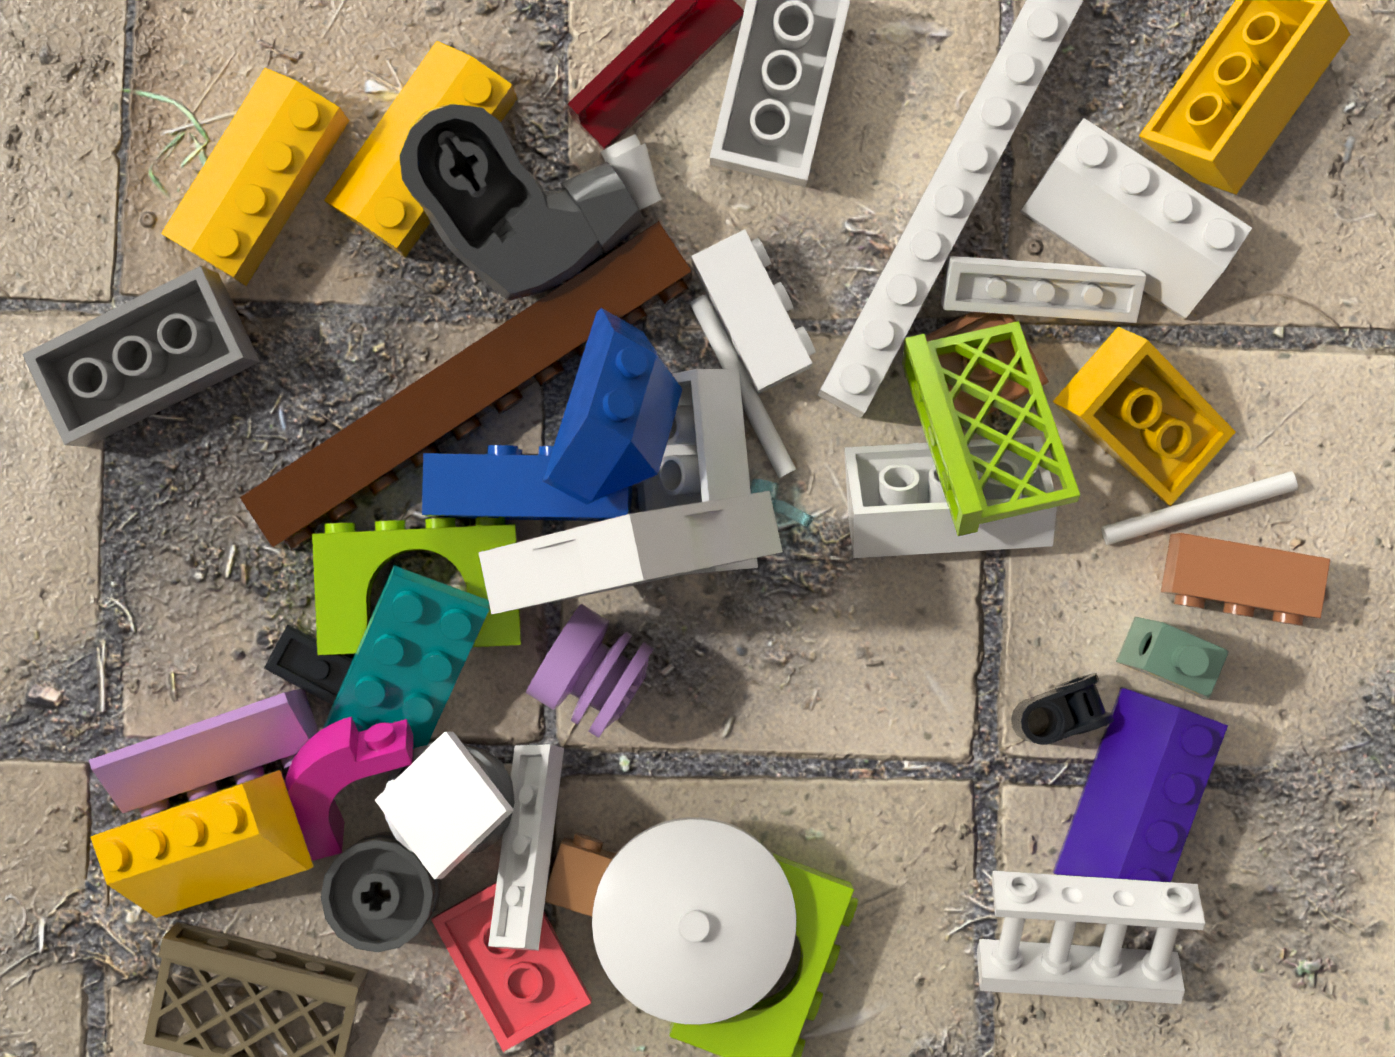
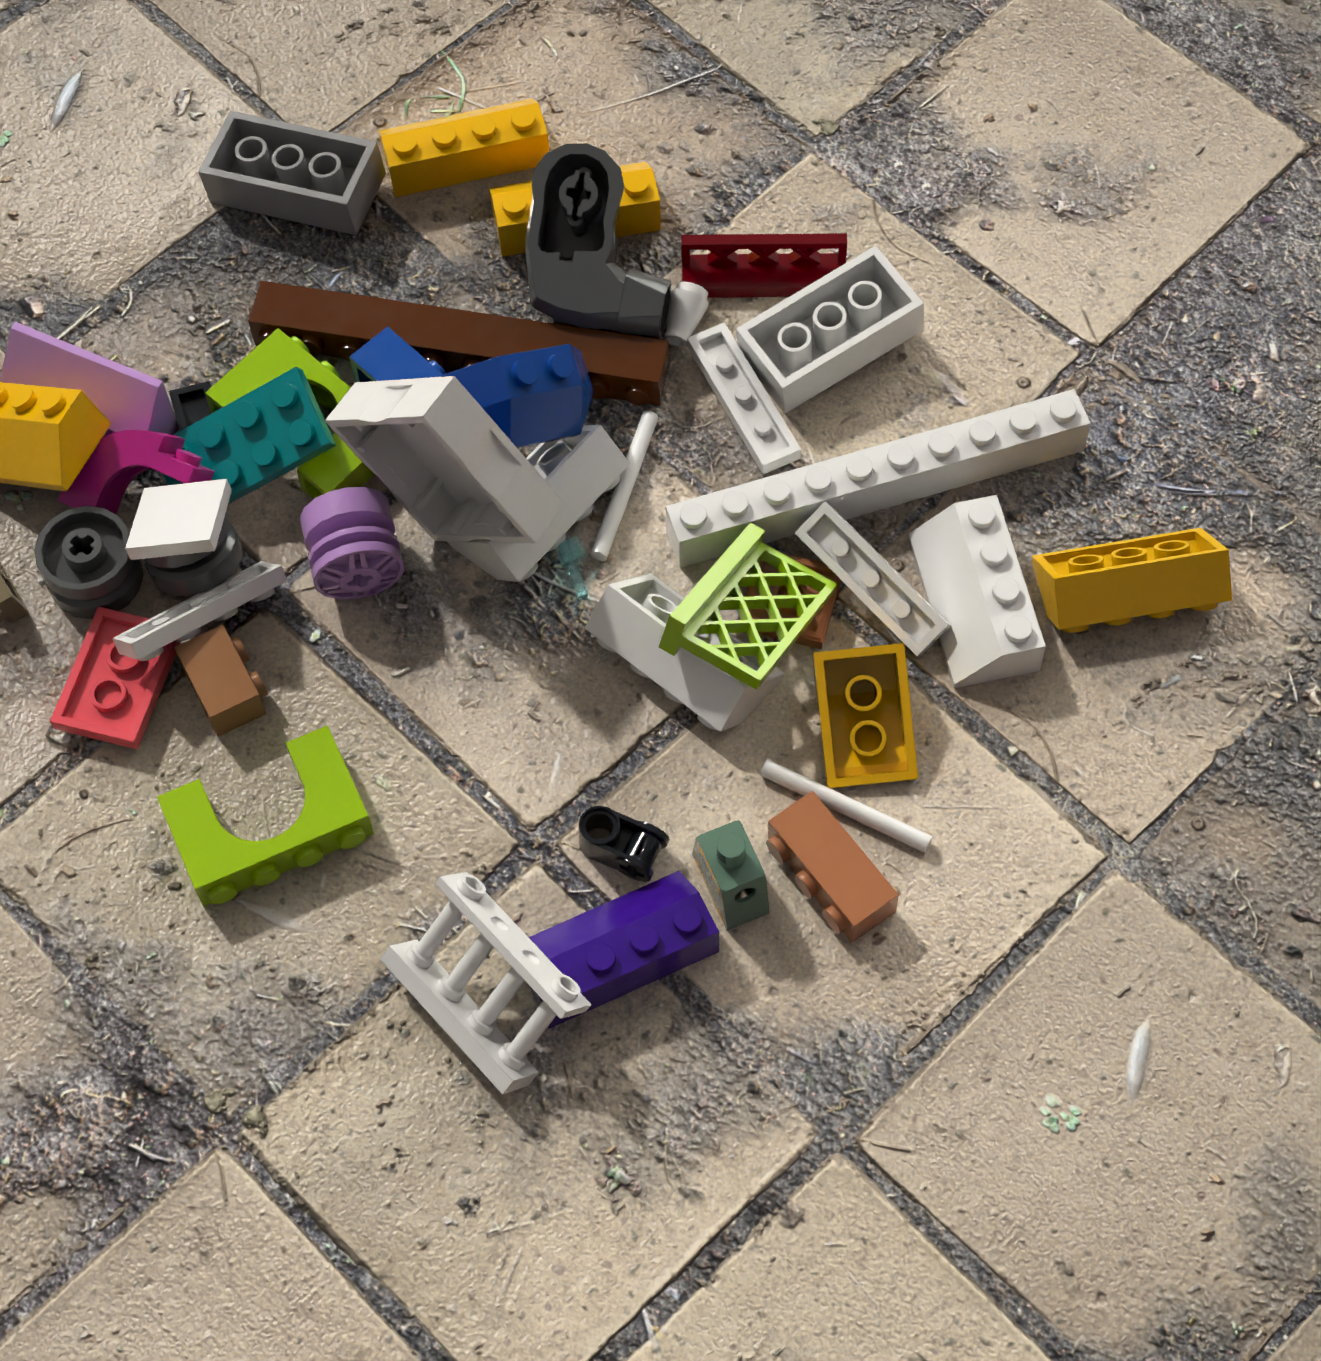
camera: 45 degrees right, 25 degrees down
white dish [592,817,796,1025] -> none
white brick [691,229,816,394] -> none
none -> white plate [687,322,801,475]

